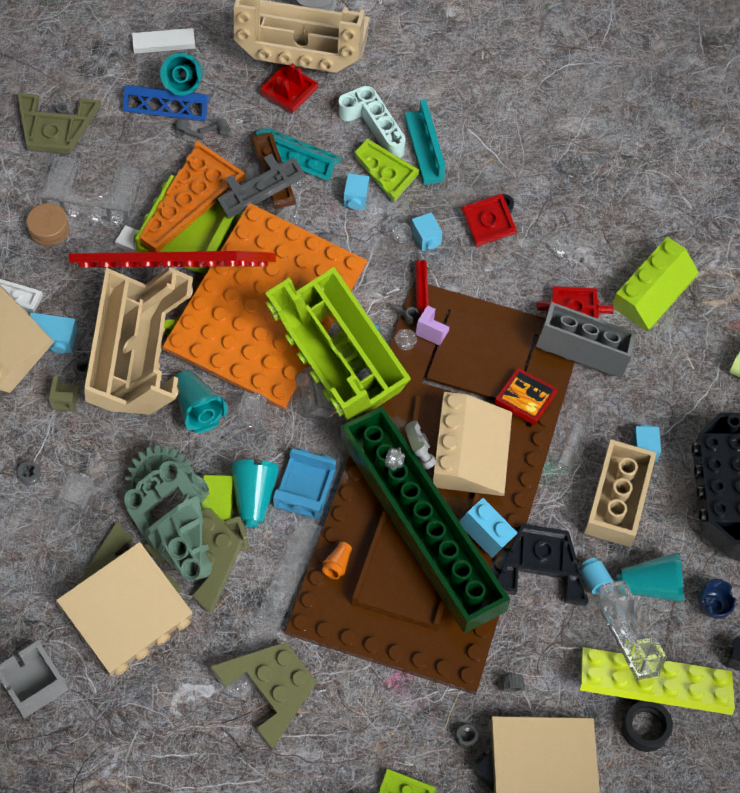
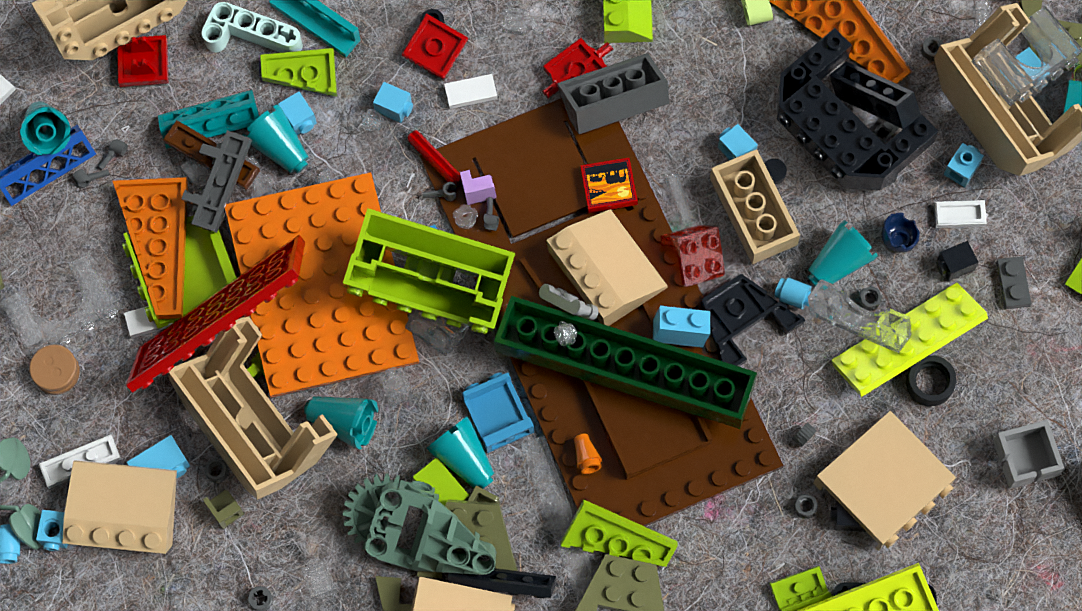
camera: 35 degrees left, 10 degrees up
none -> teal cone [242,105,309,174]
none -> white tile [444,74,497,109]
none -> black plate [448,568,556,599]
none -> dark grey hand [484,197,499,231]
none -> lime wing [561,500,678,567]
none -> clear red bracket [660,225,725,287]
none -> black tile [764,159,787,185]
none -> dark grey axle [858,286,882,311]

